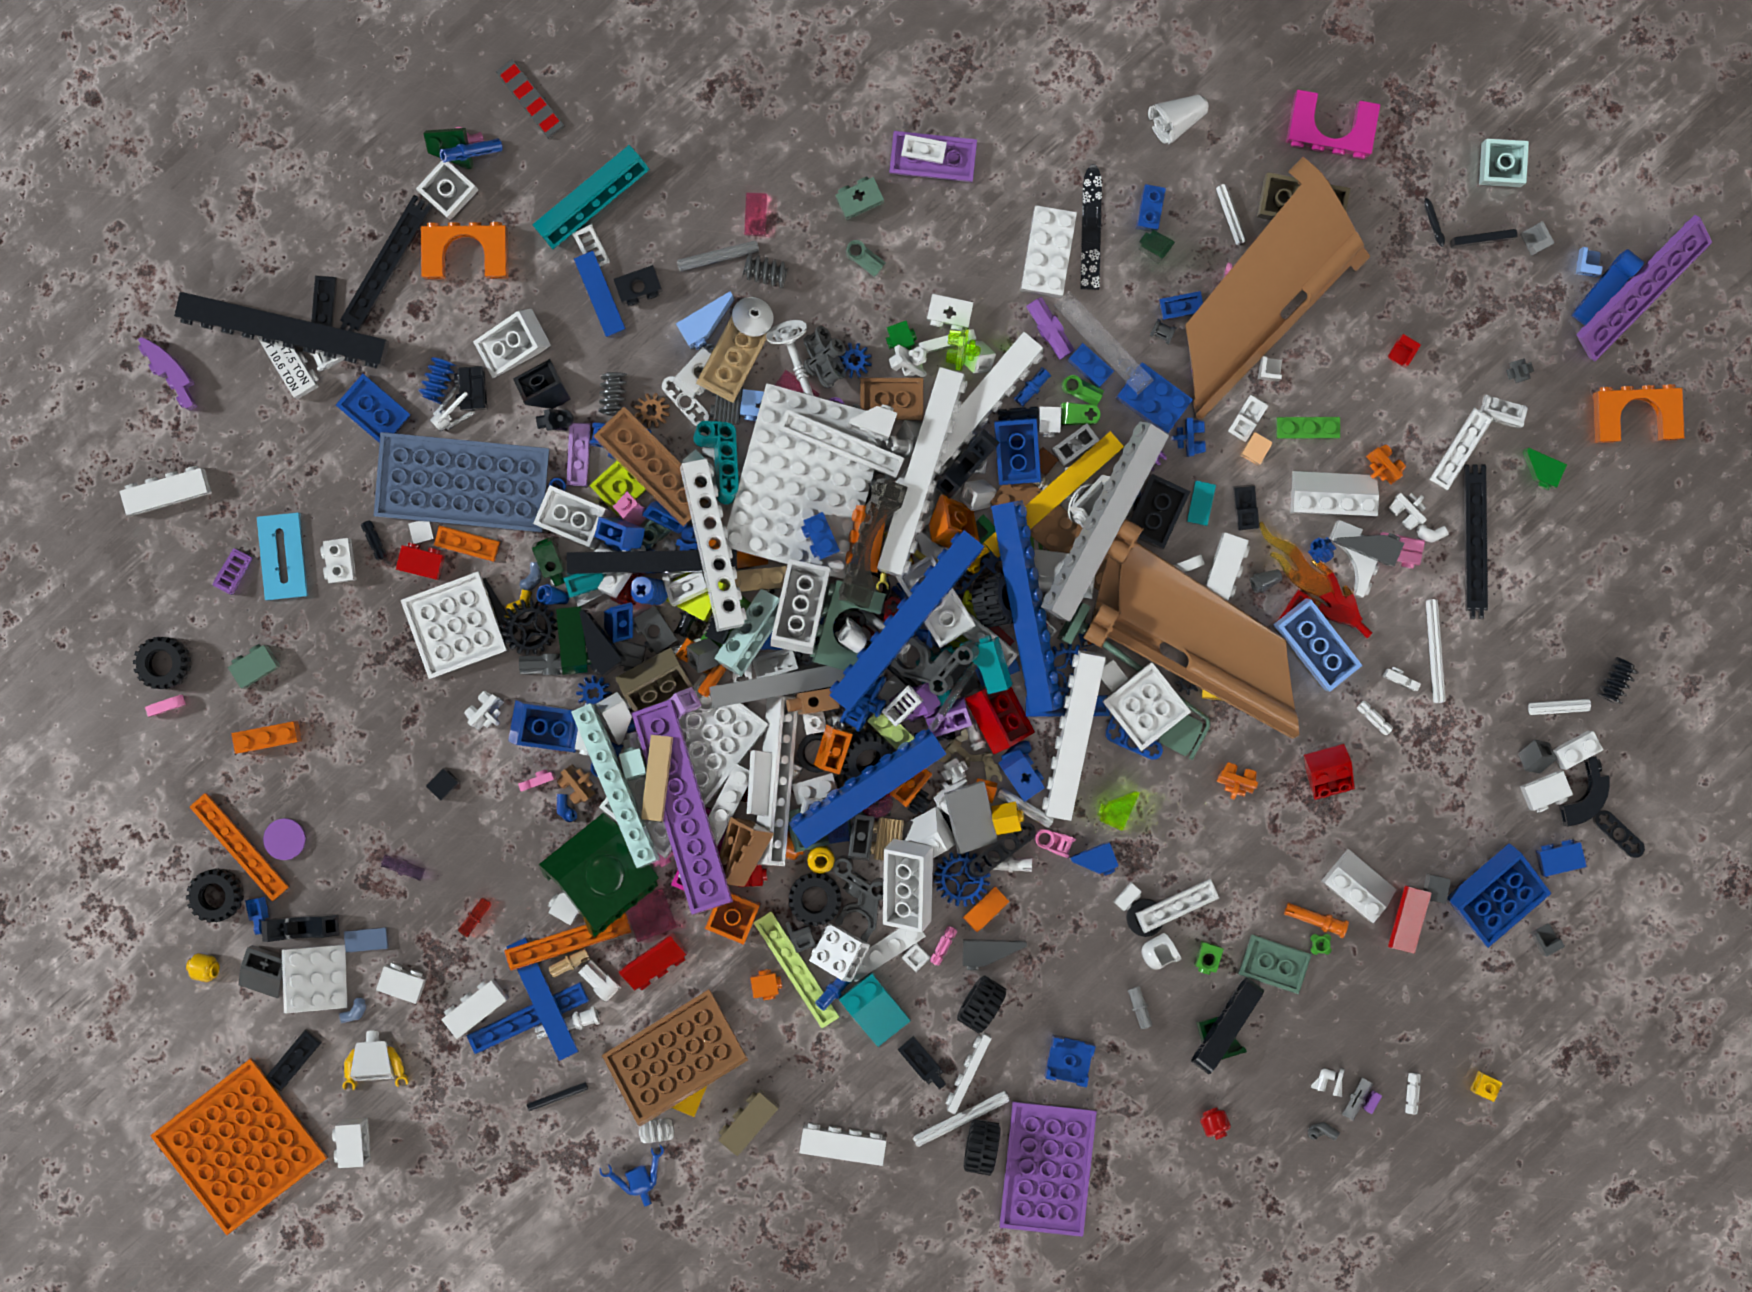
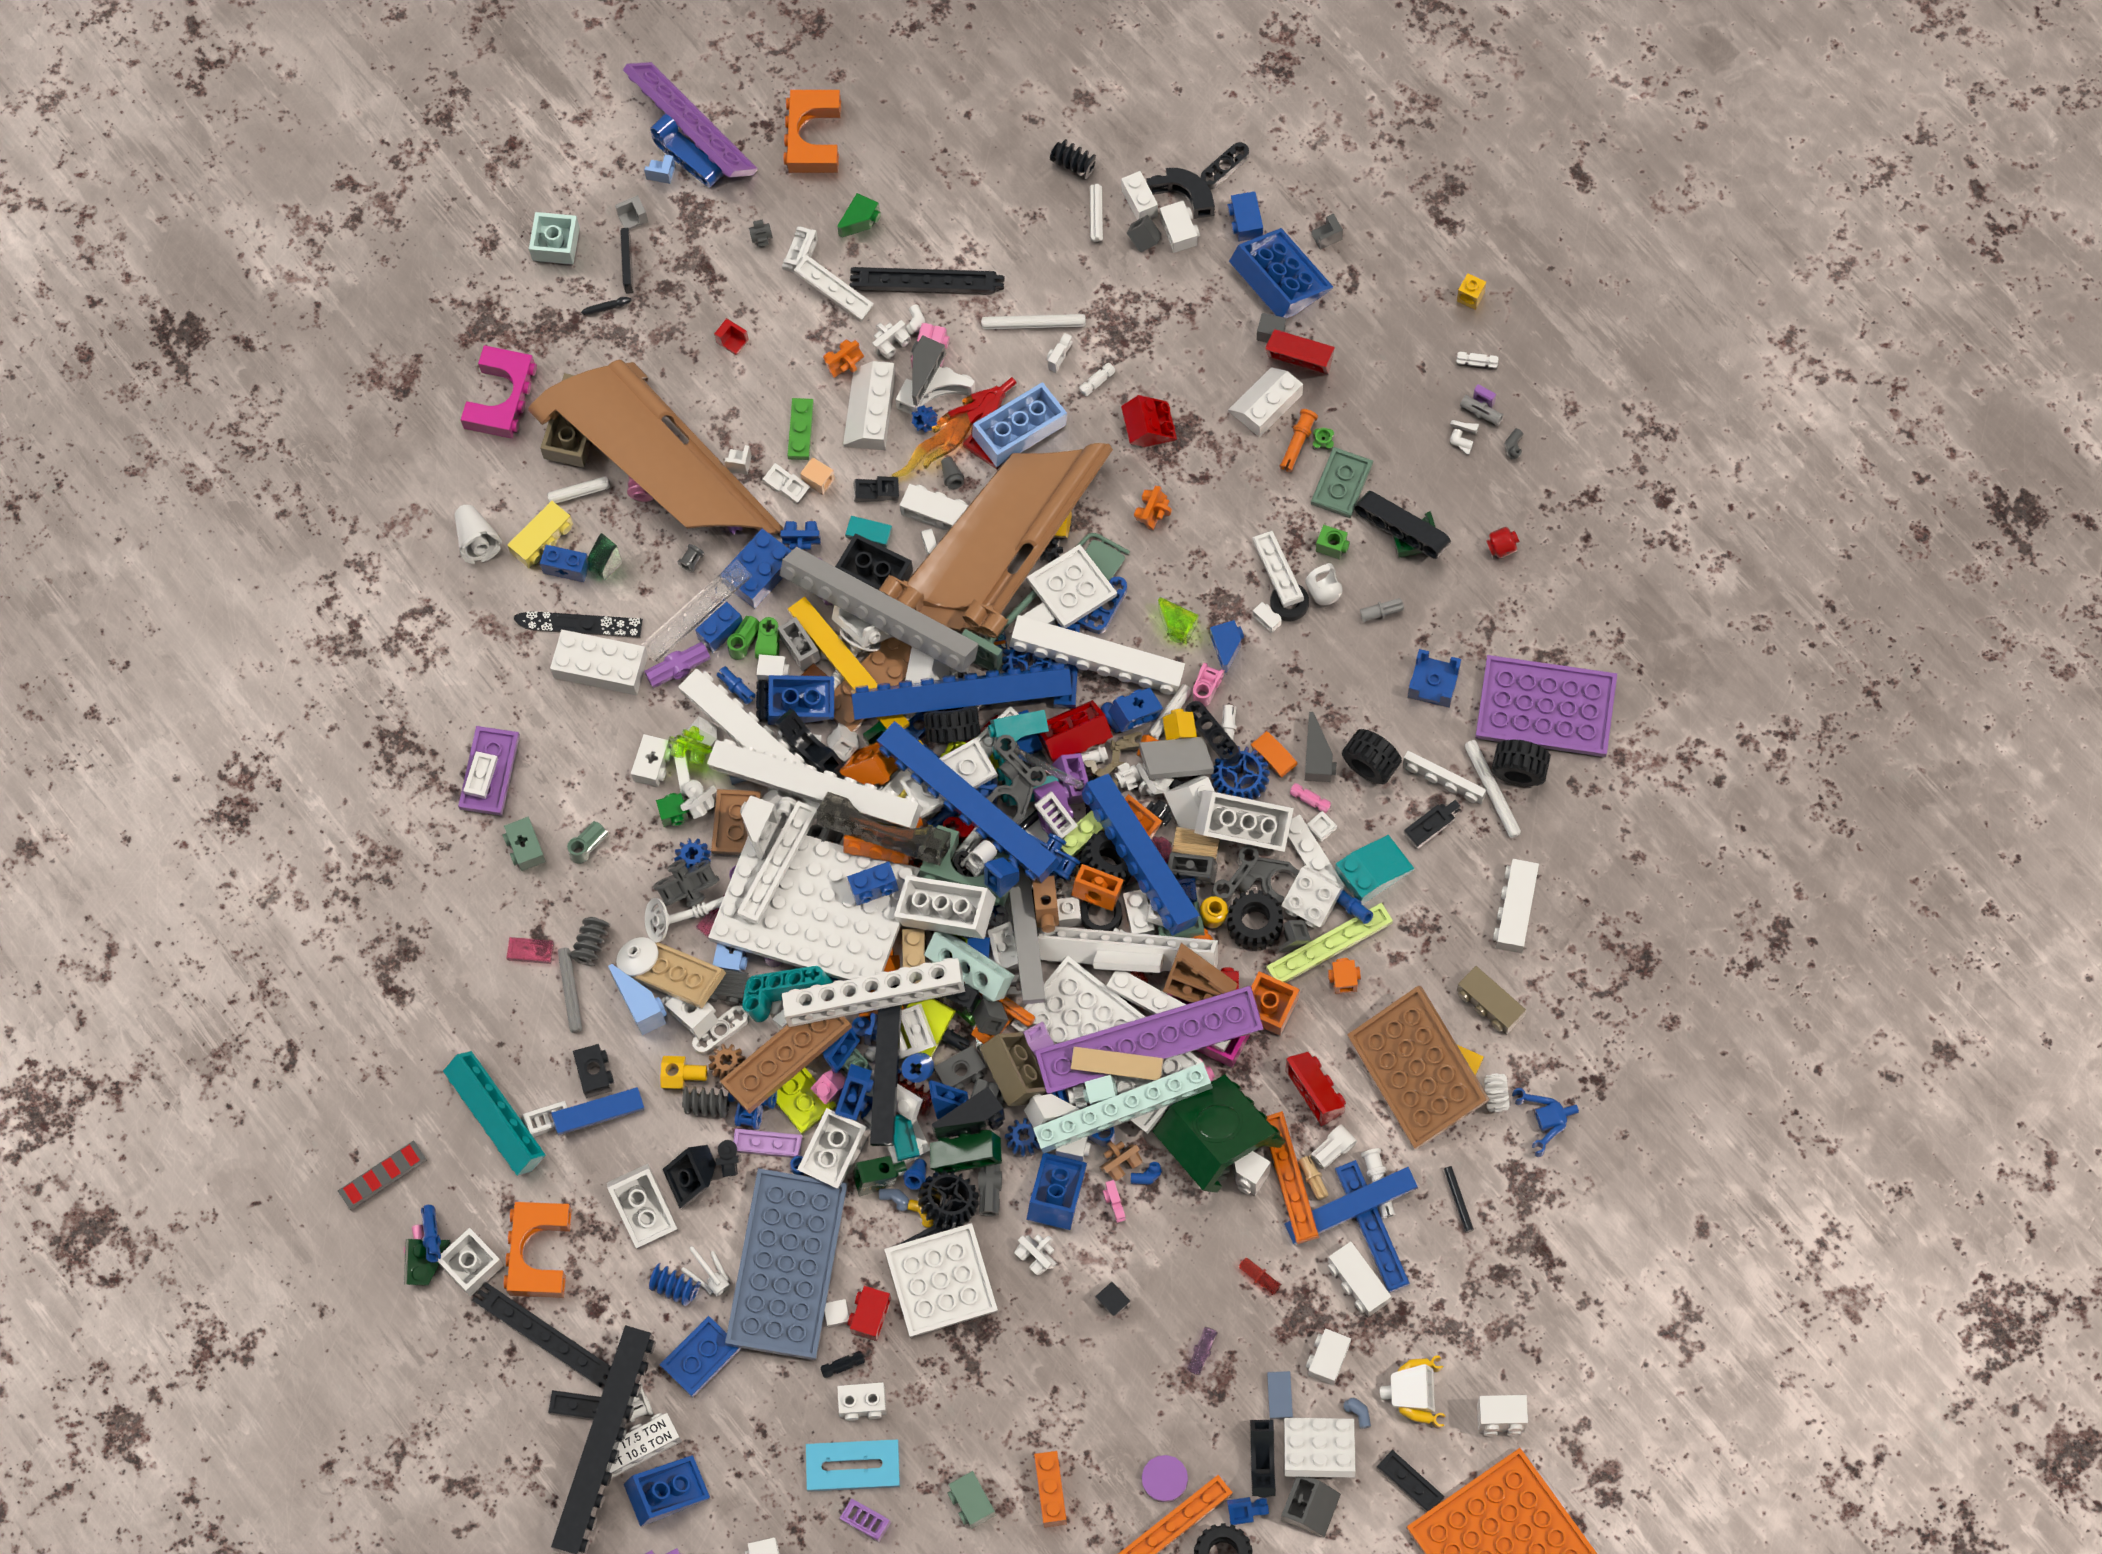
camera: 85 degrees left, 20 degrees down
orange tile [434,525,501,562] -> none
black brick [454,366,488,411] -> none
clear pink plate [626,888,677,942] -> none
blue plate [1159,291,1203,320] -> none
none -> light yellow brick [508,501,573,569]
none -> blue slope [623,1455,710,1527]
none -> yellow piece [660,1056,707,1089]
none -> blue slope [984,857,1019,898]

